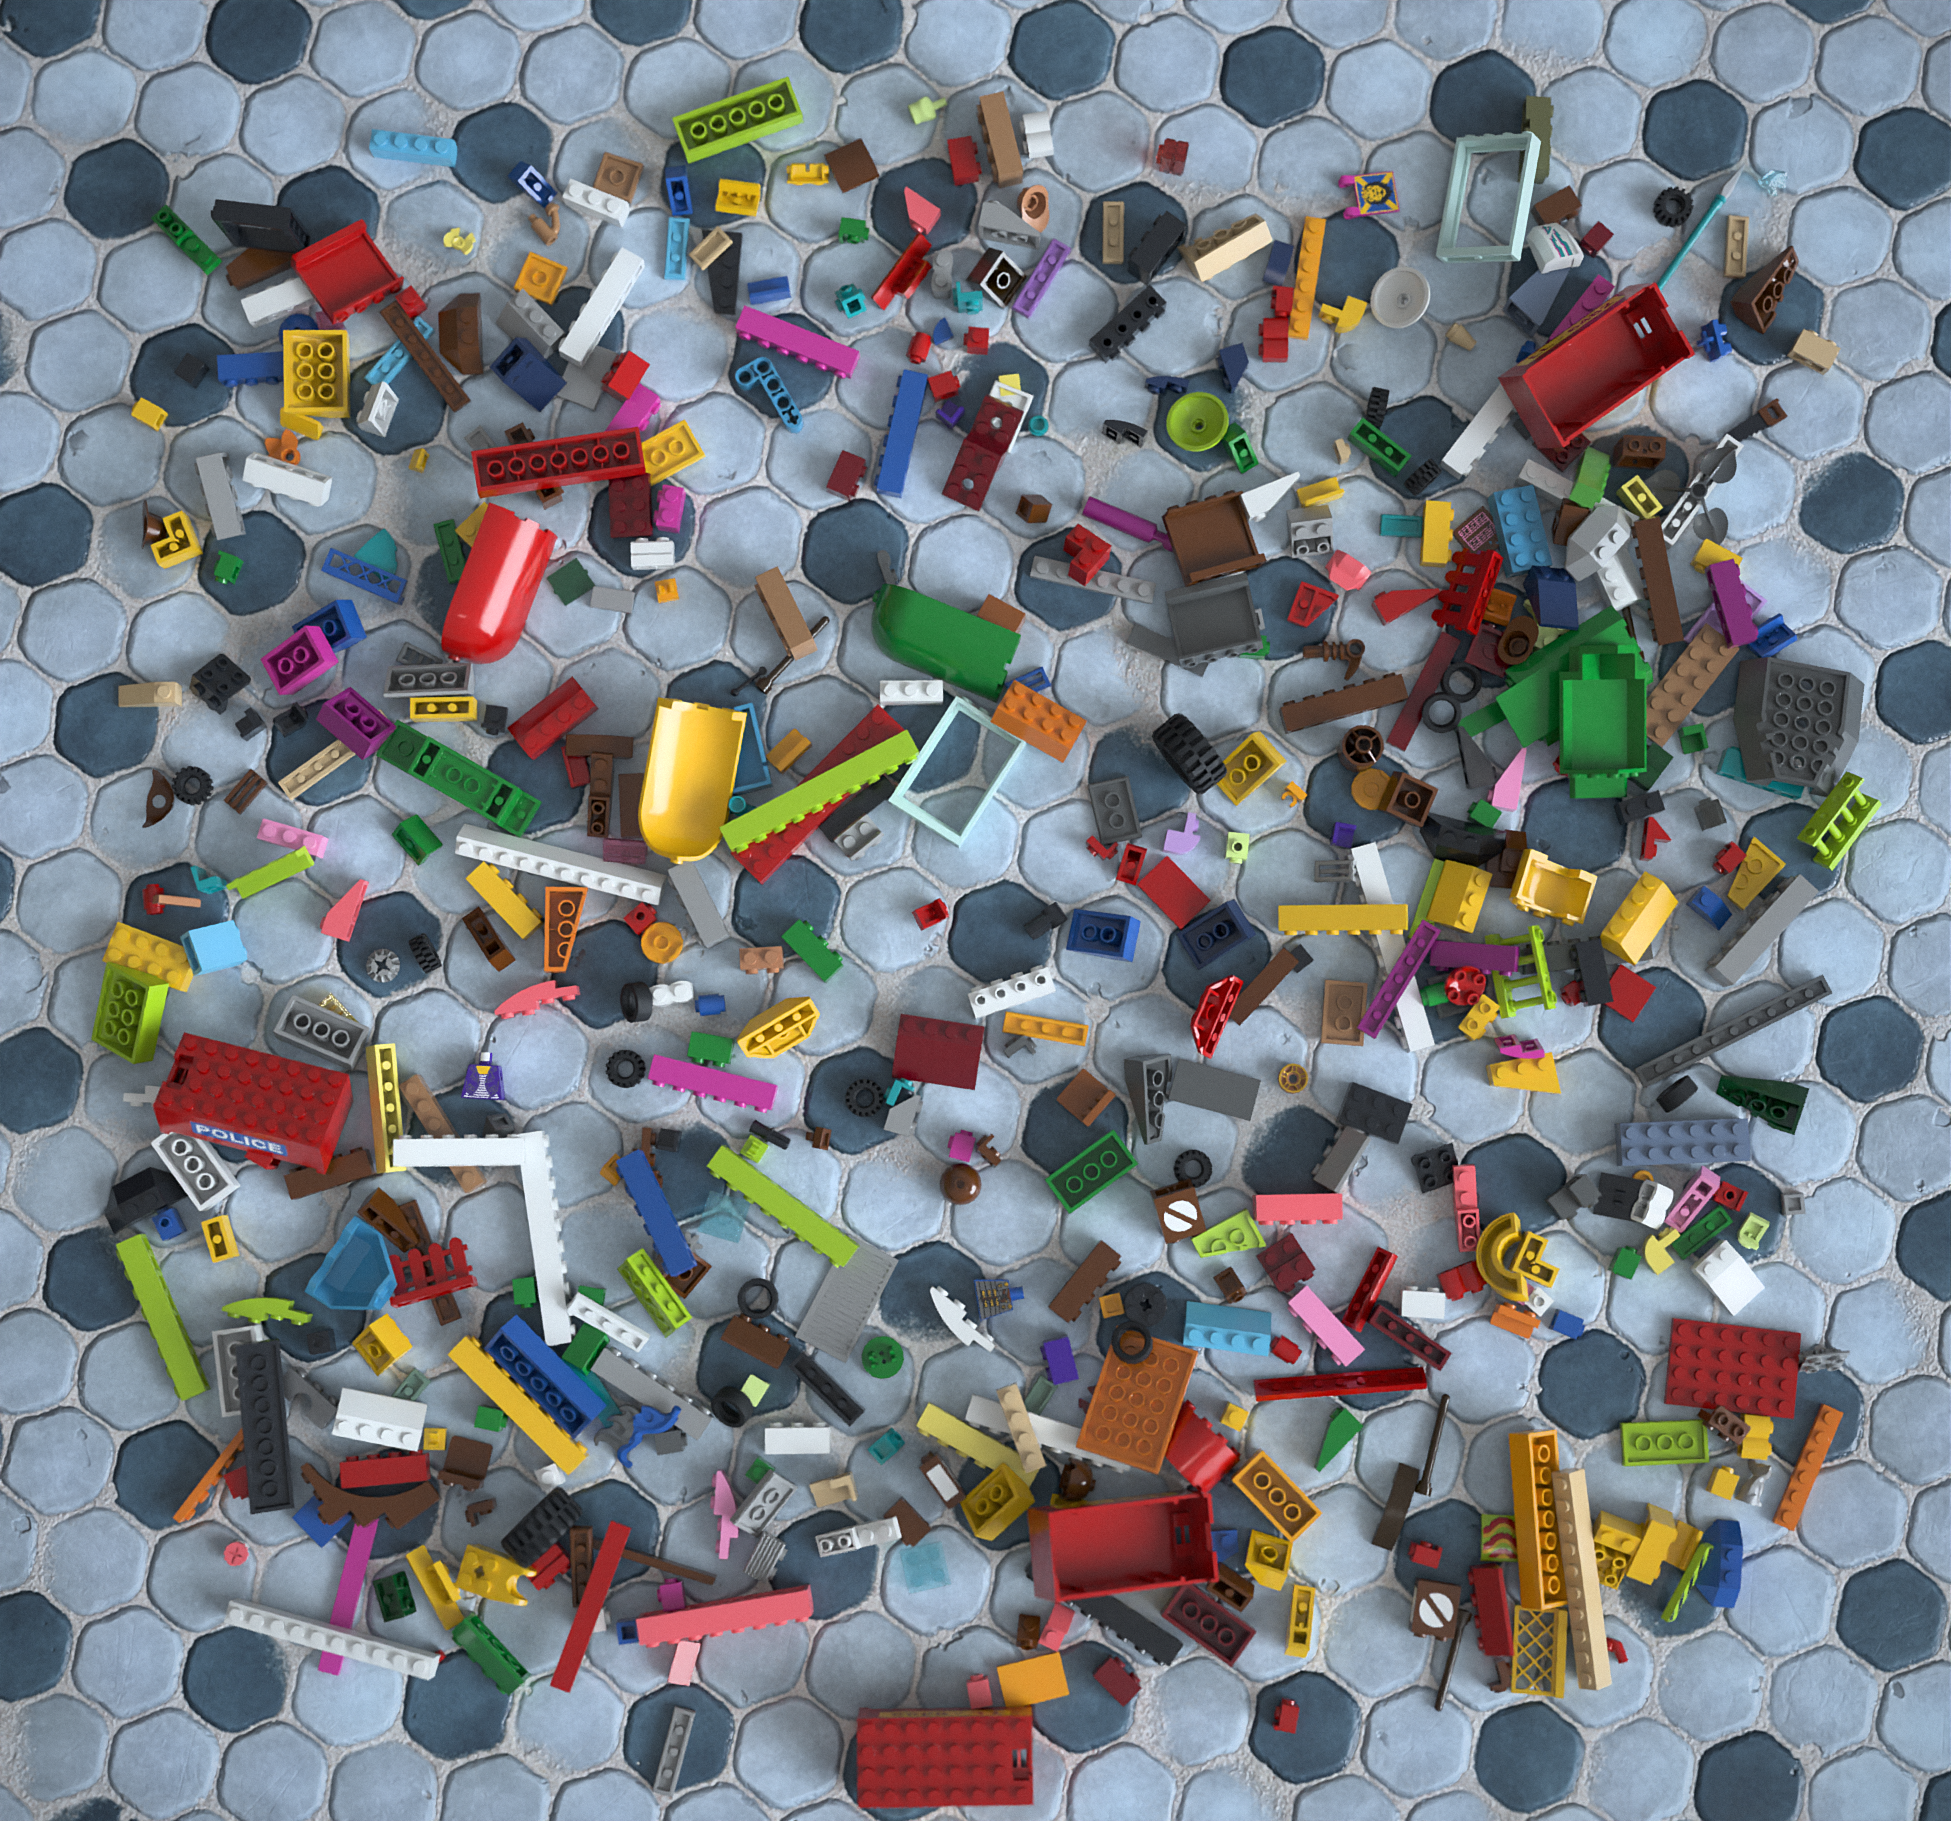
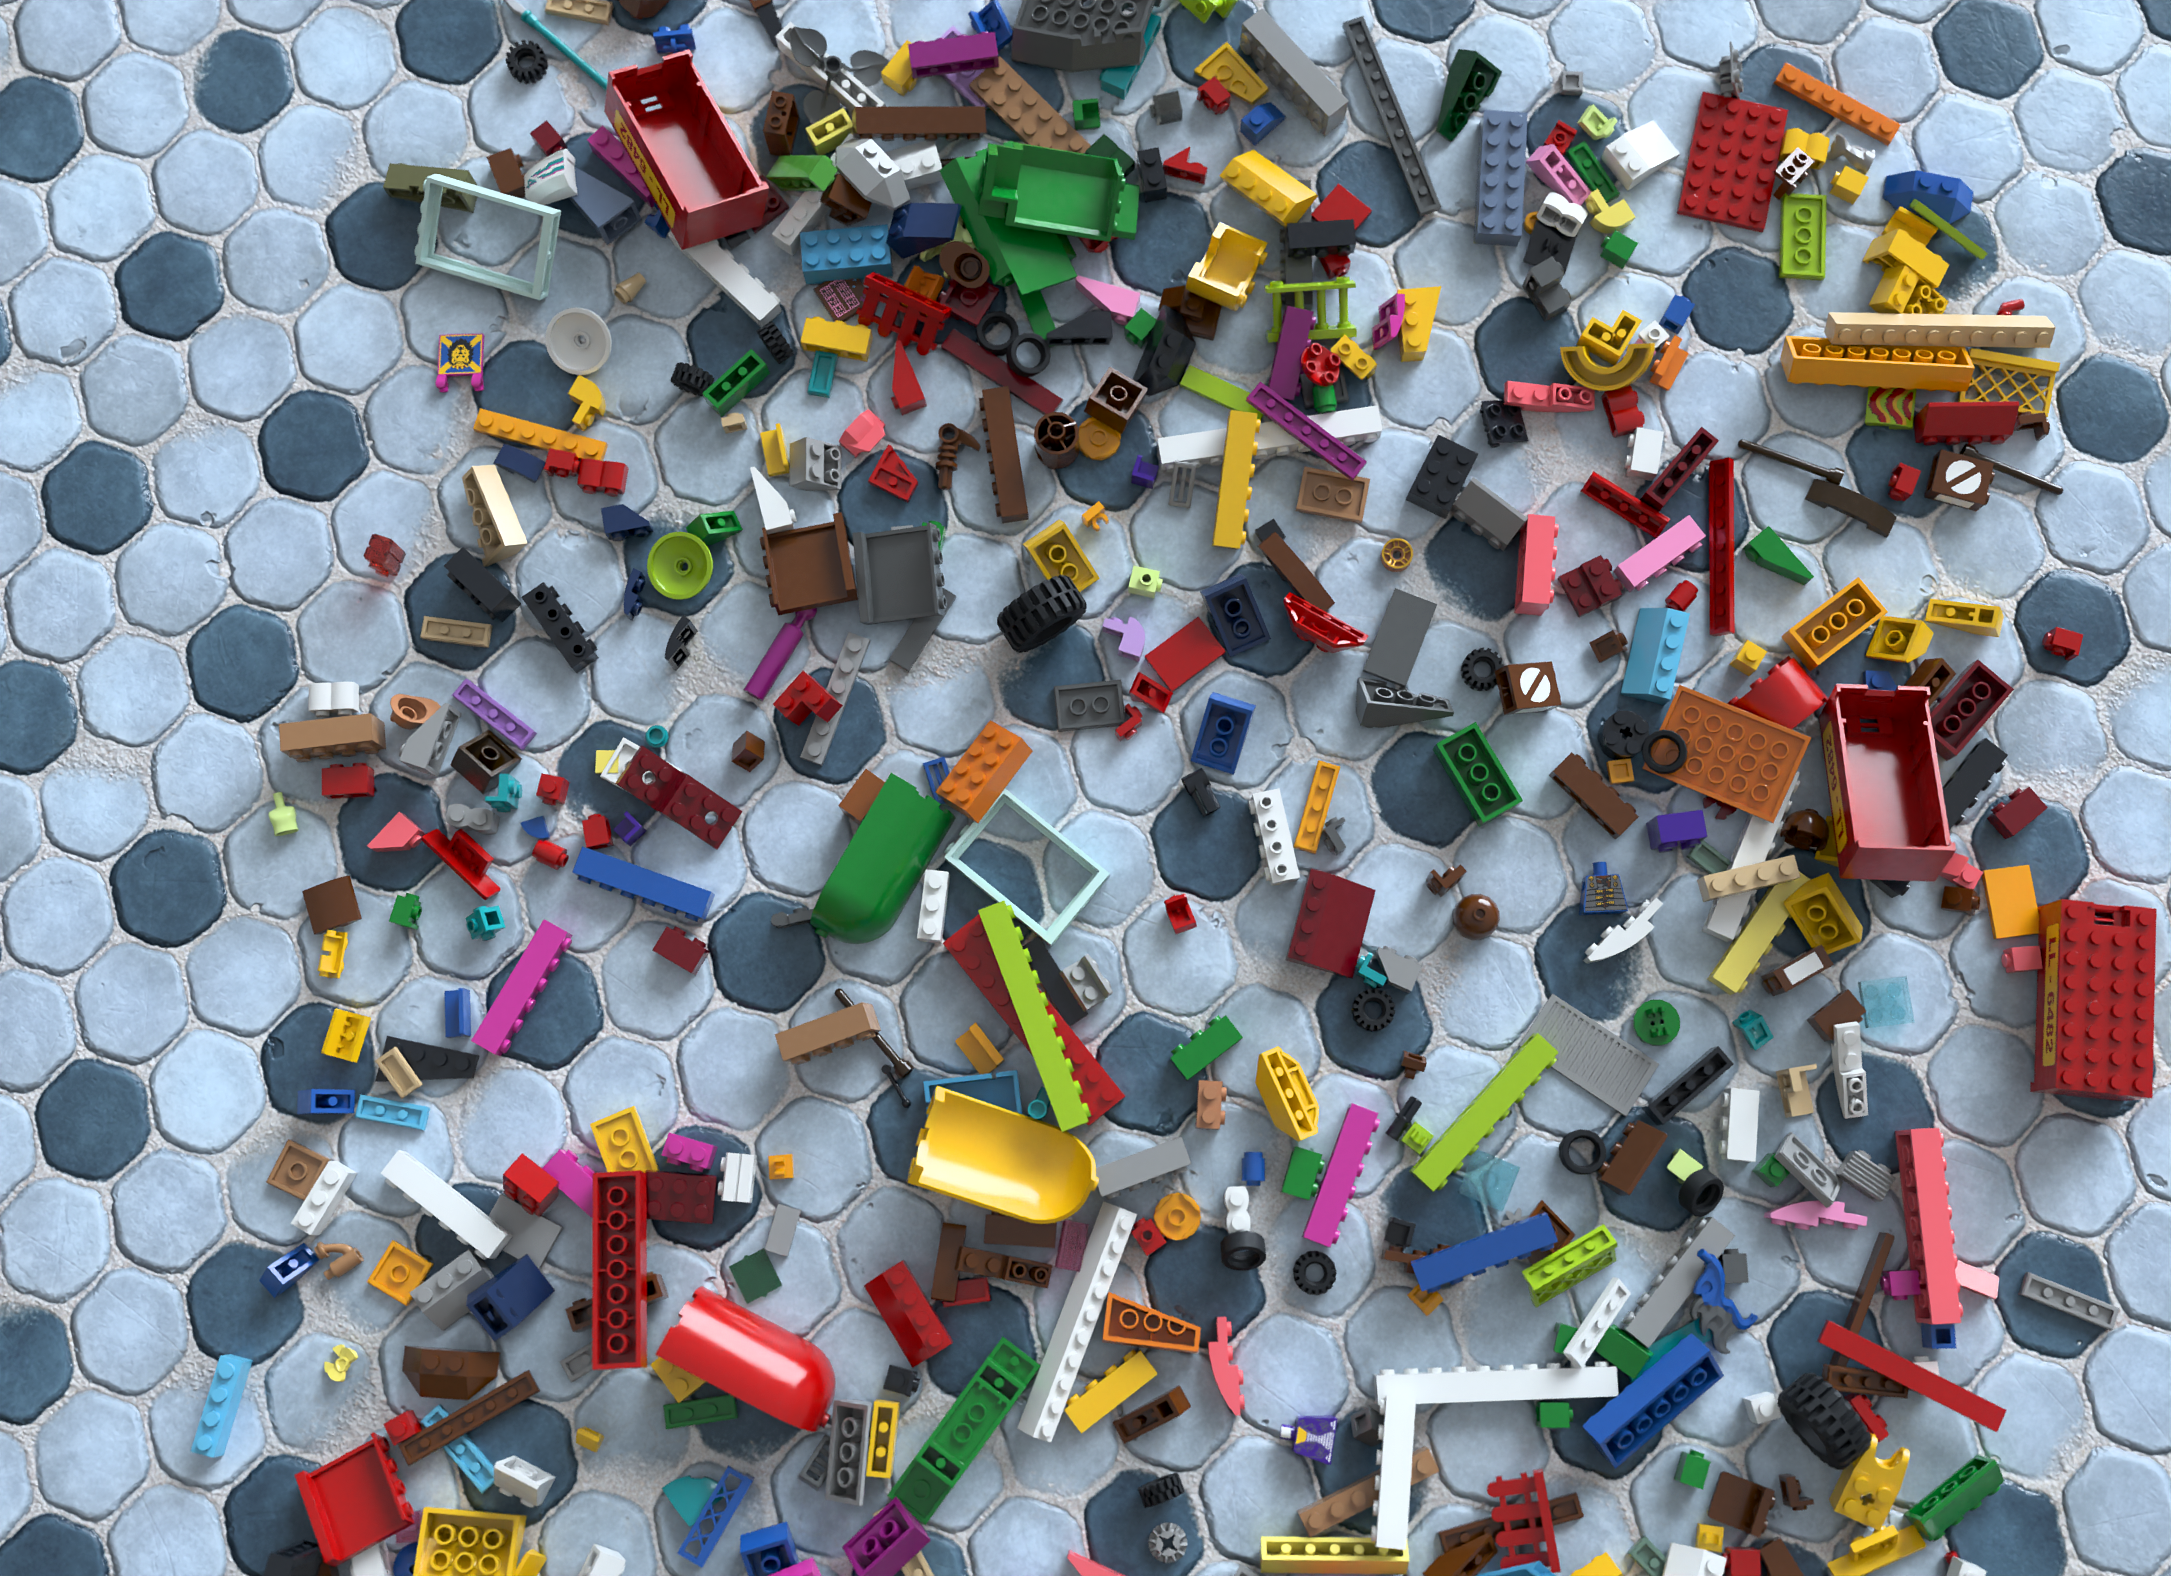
camera: 85 degrees left, 5 degrees down
green panel [391,814,443,866] -> none
yellow brick [447,1335,589,1475] -> none
lime brick [672,76,804,164] -> none
dark azure beam [735,357,804,433] -> none
dark pink brick [947,1129,976,1162] -> none
dark orange bracket [1056,1069,1116,1128] -> none
lime wing [1190,1208,1266,1258] -> none
yellow slope [1426,860,1492,934] -> none
black tyre [1656,1075,1698,1113] -> none

